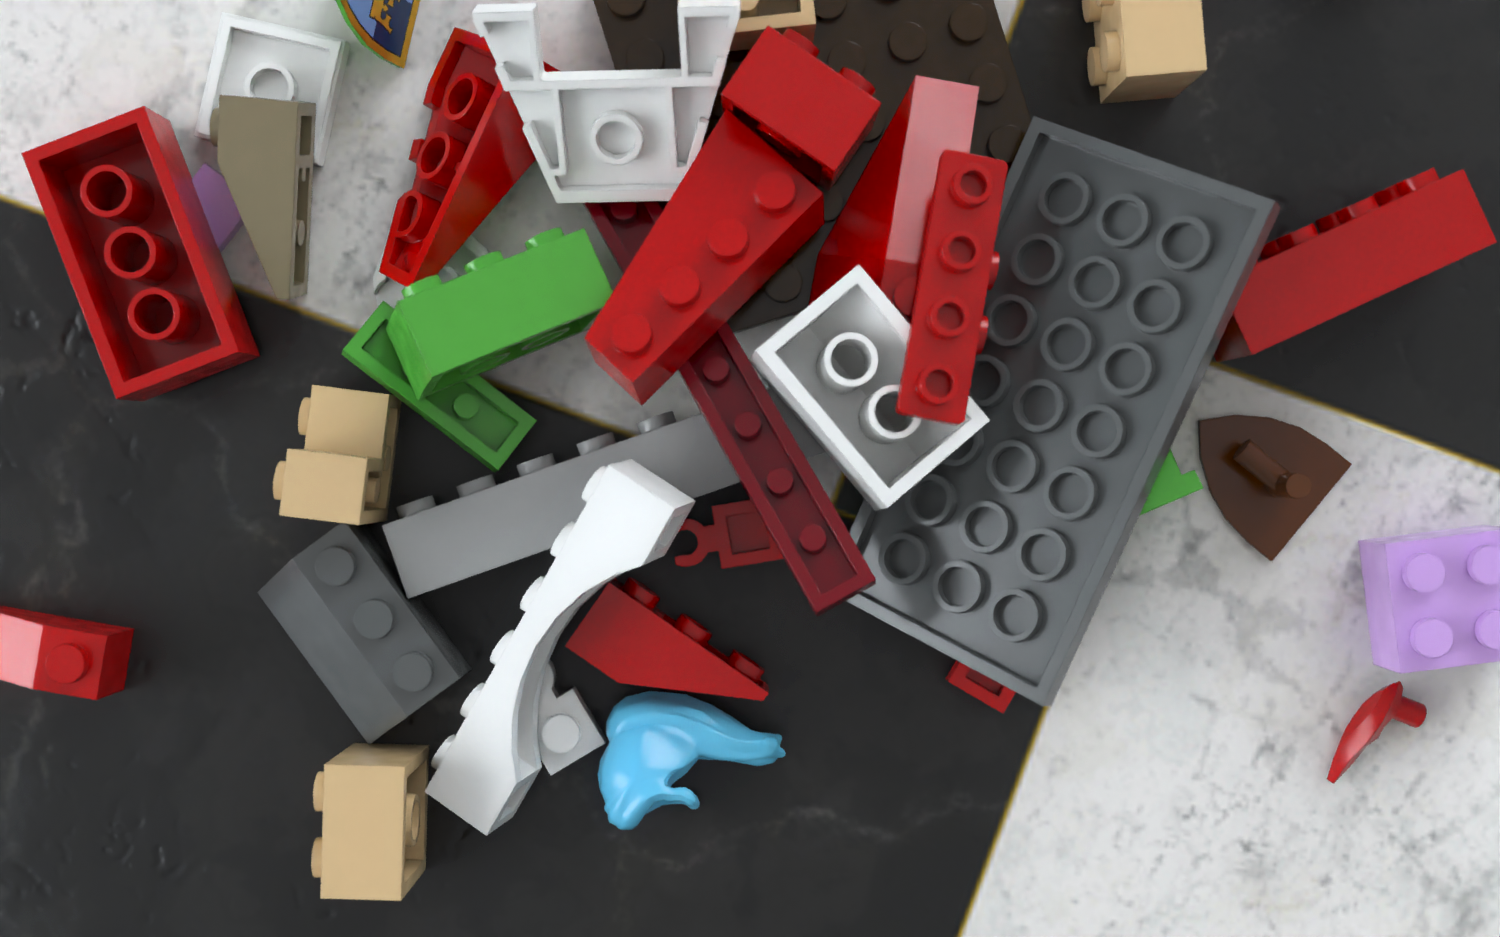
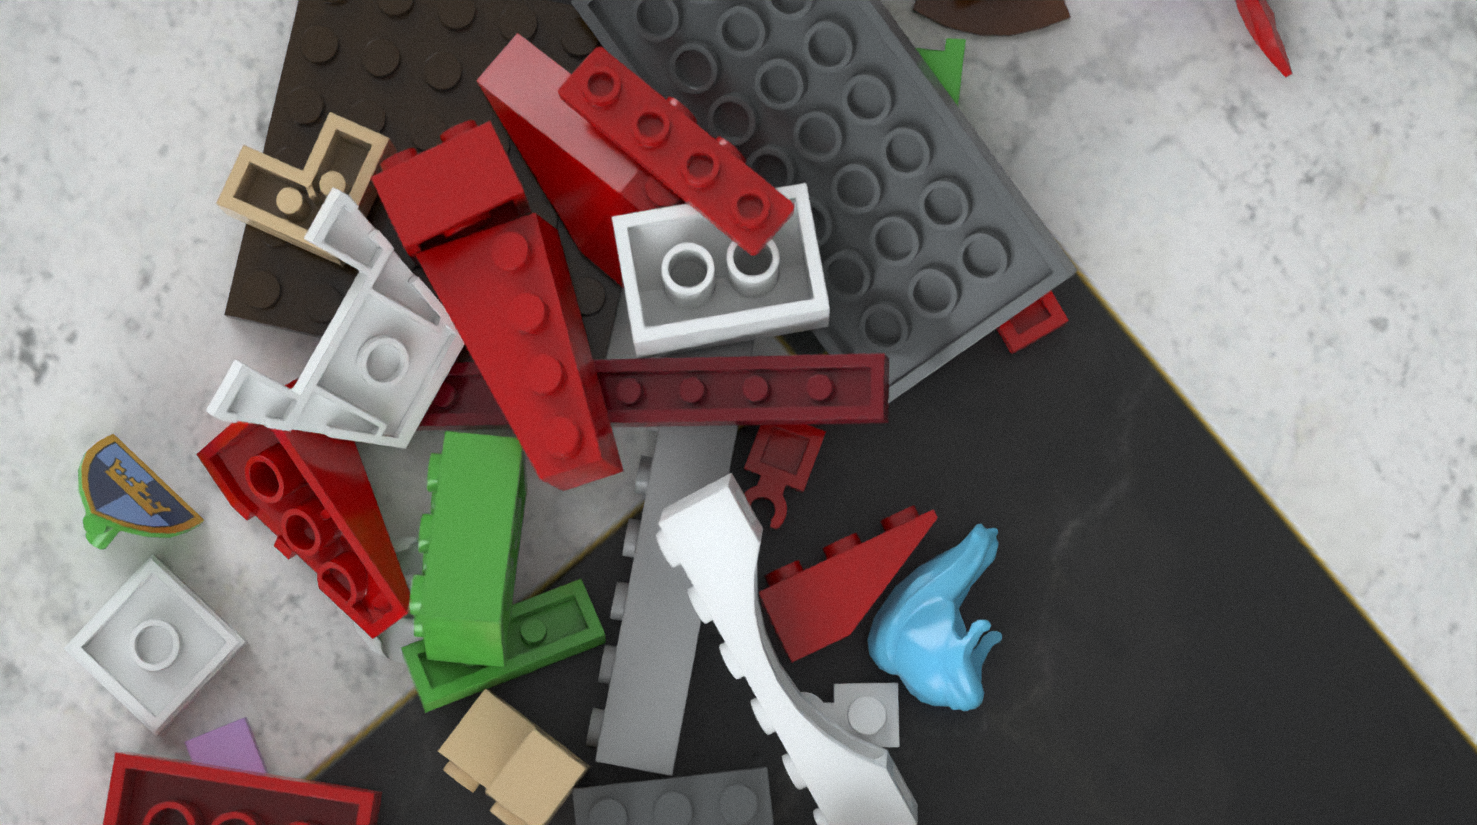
camera: 60 degrees left, 5 degrees down
dark tan slope [210,95,316,300] -> none

